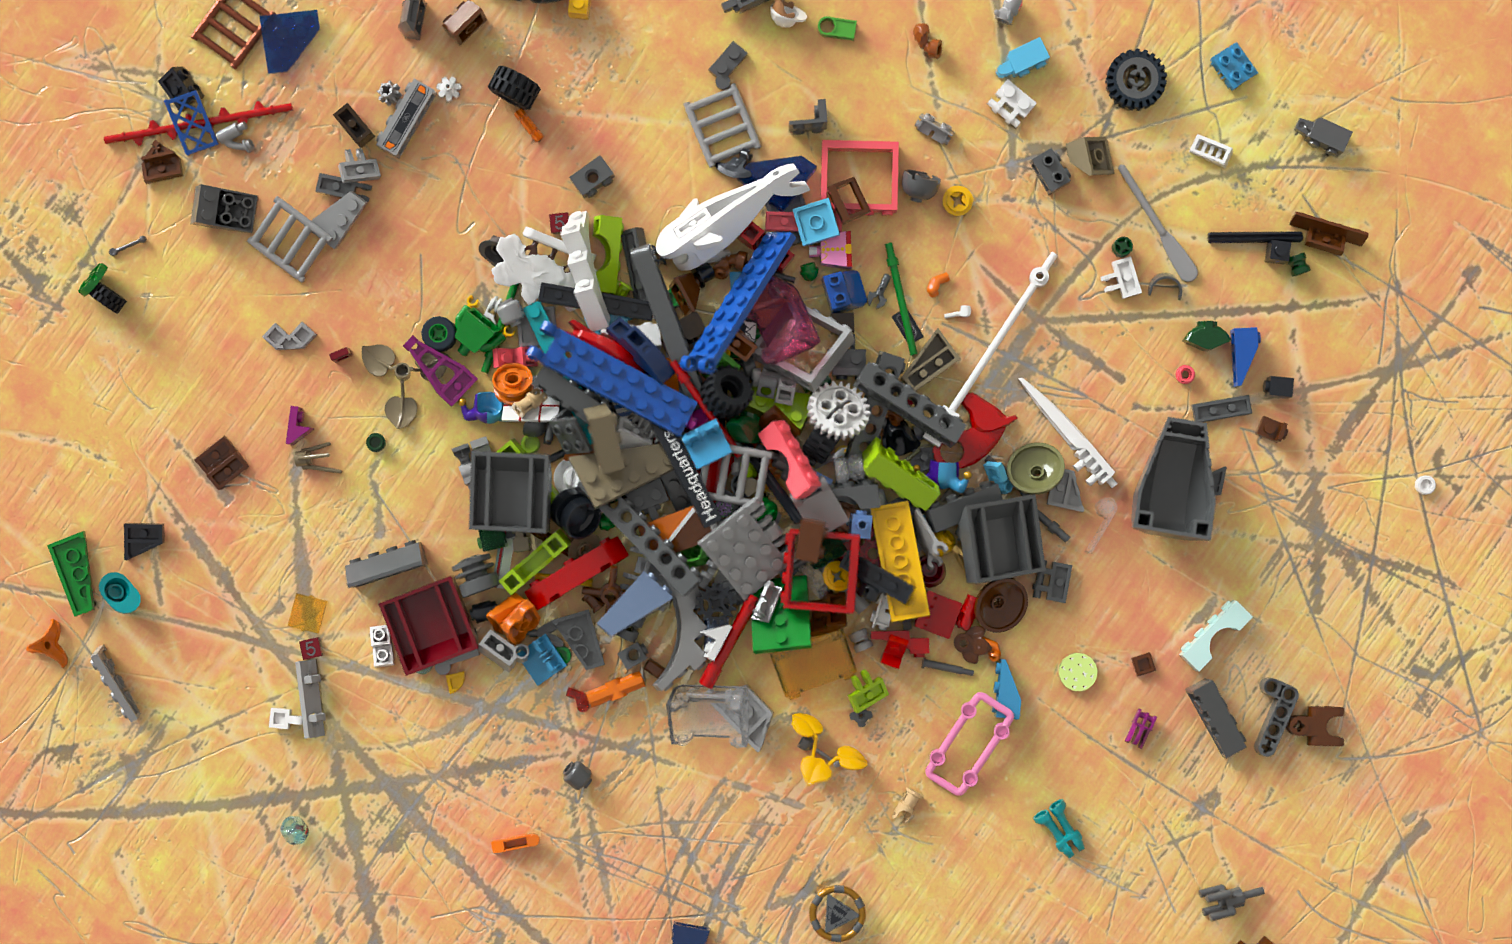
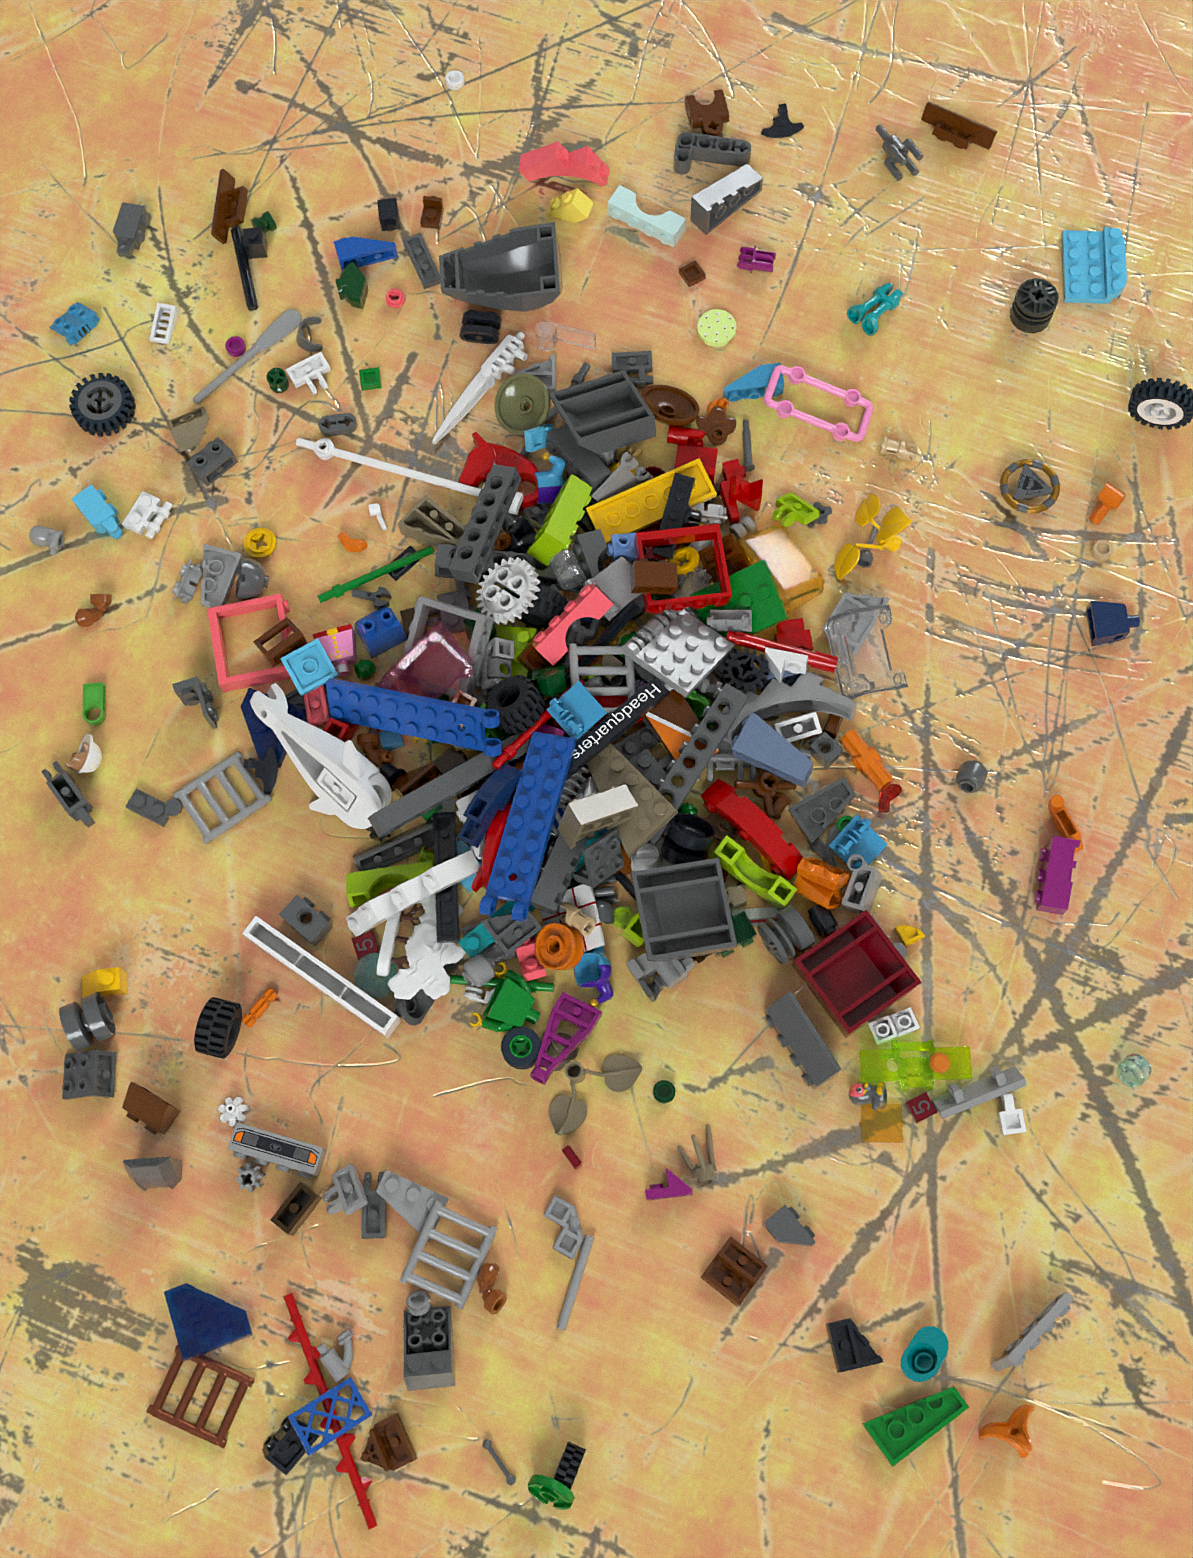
camera: 100 degrees left, 15 degrees down
none -> light grey wing [201,544,243,608]
none -> magenta tile [225,336,246,357]
none -> white brick [242,916,401,1039]
none -> dark grey beam [318,413,358,436]
none -> clear light blue tile [353,953,398,998]
none -> green tile [359,367,382,391]
none -> light grey tile [406,1290,431,1316]
none -> black brick [459,310,502,344]
none -> dark orange arm [477,1263,507,1315]
none -> dark grey wing [480,911,542,956]
none -> coral arch [518,141,609,186]
none -> light yellow slope [547,188,594,223]
none -> light grey bar [556,1235,594,1330]
none -> black piece [761,103,804,138]
none -> dark grey slope [763,1205,816,1246]
none -> white brick [772,712,822,742]
none -> red piece [774,618,814,652]
none -> dark grey animal [849,1082,887,1111]
none -> clear neon green piece [859,1039,972,1091]
none -> magenta wedge [1034,836,1081,915]

